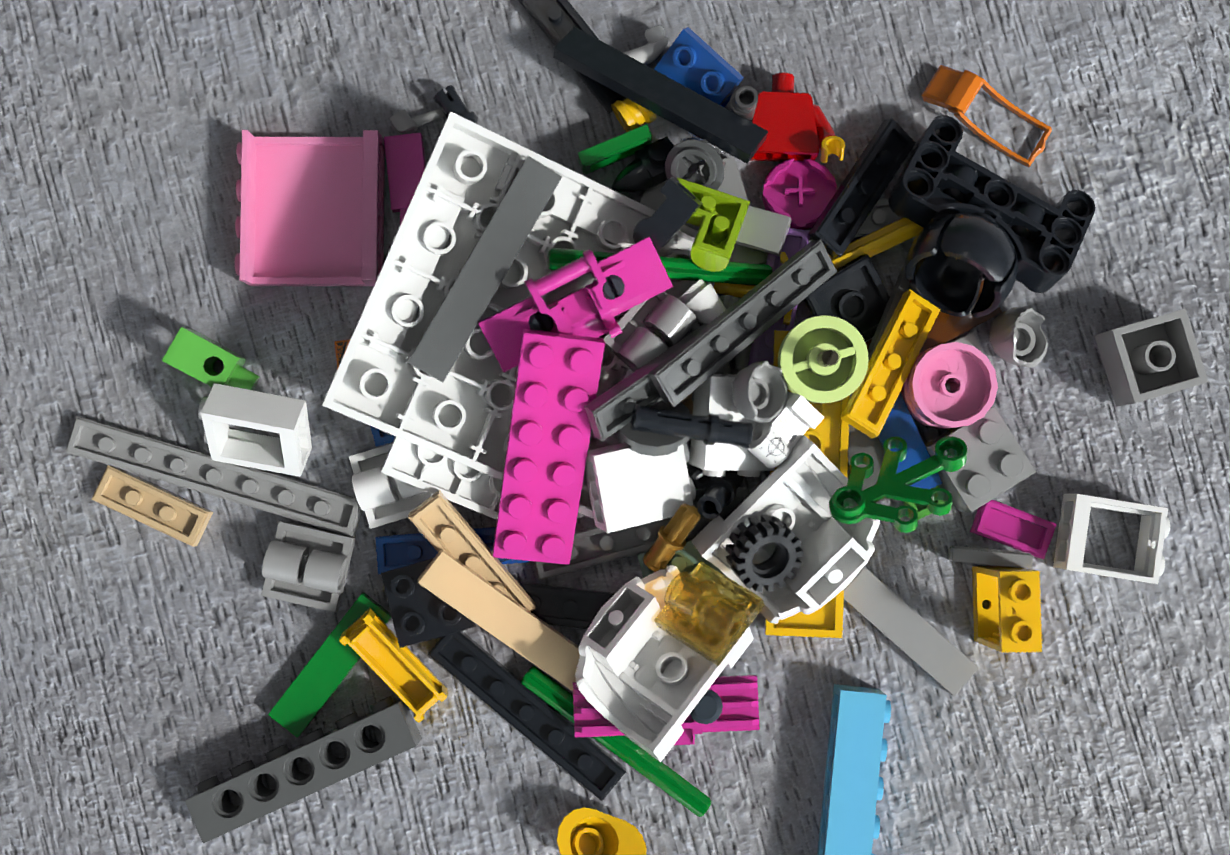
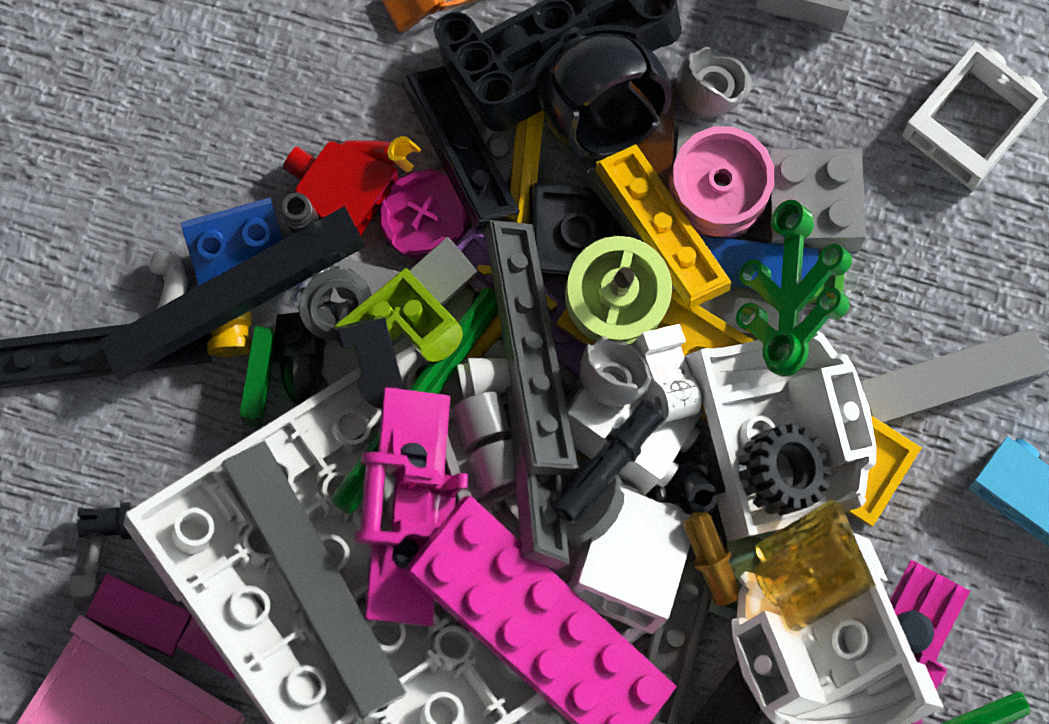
camera: 60 degrees left, 10 degrees down
light grey tile [949,545,1033,569] -> none
dark pink tile [970,500,1057,559] -> none
yellow window [972,566,1042,653] -> none

